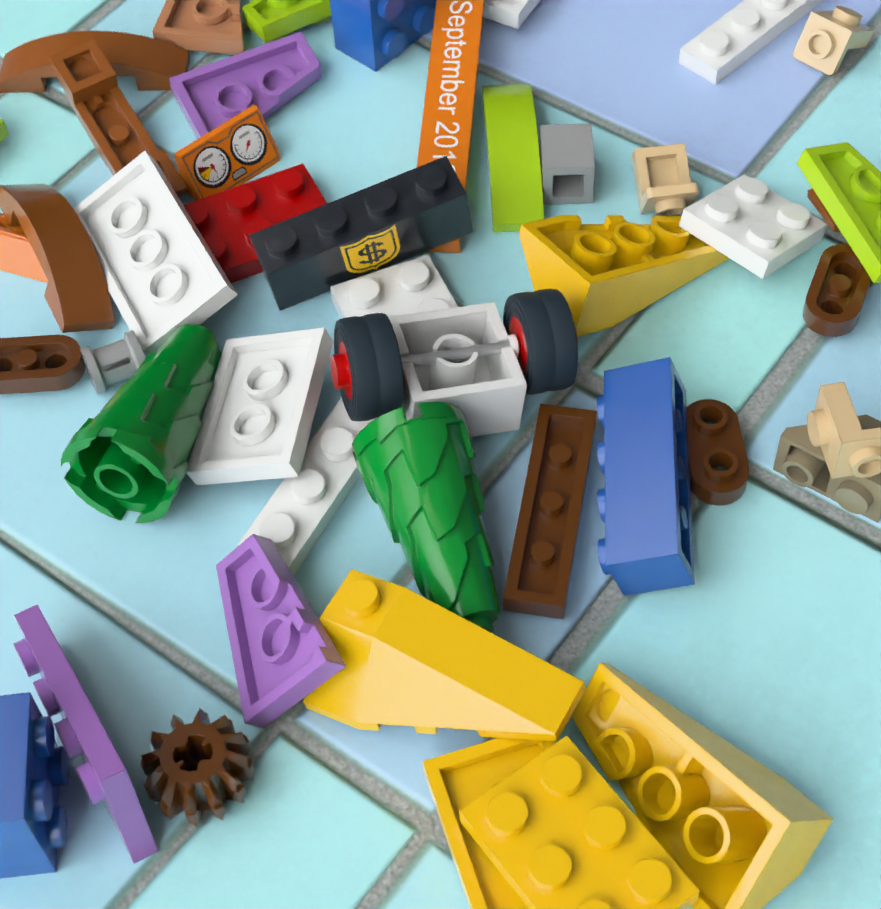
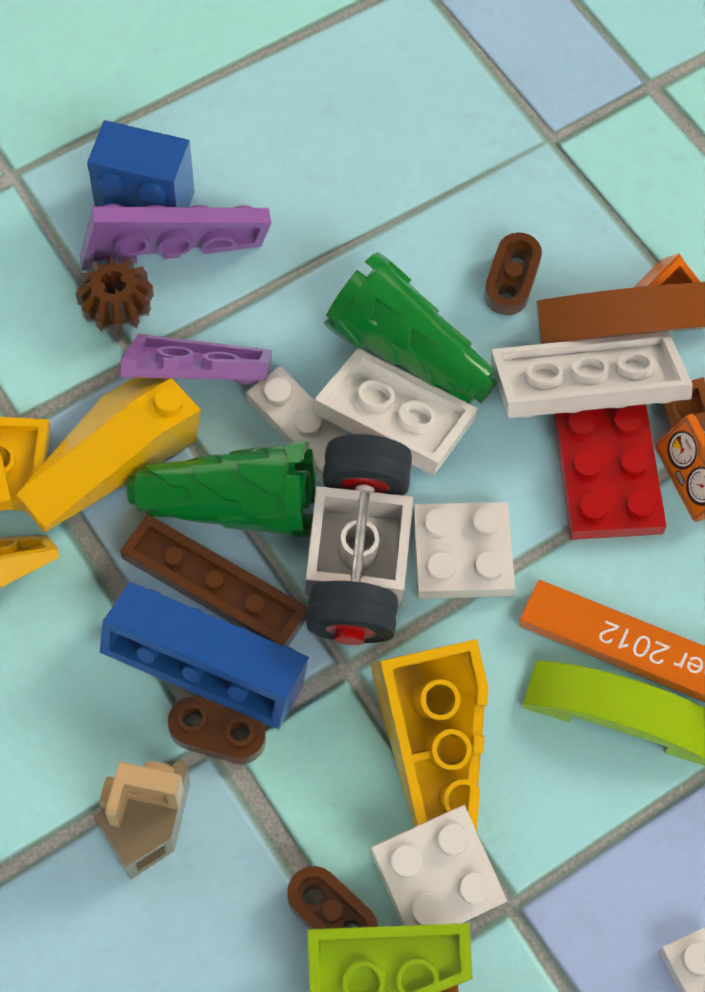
camera: 105 degrees right, 10 degrees up
light grey bush [80,330,145,395] -> none
black brick [249,156,473,311] -> none
light grey brick [540,124,595,205] -> none
tan bracket [631,143,699,216] -> none

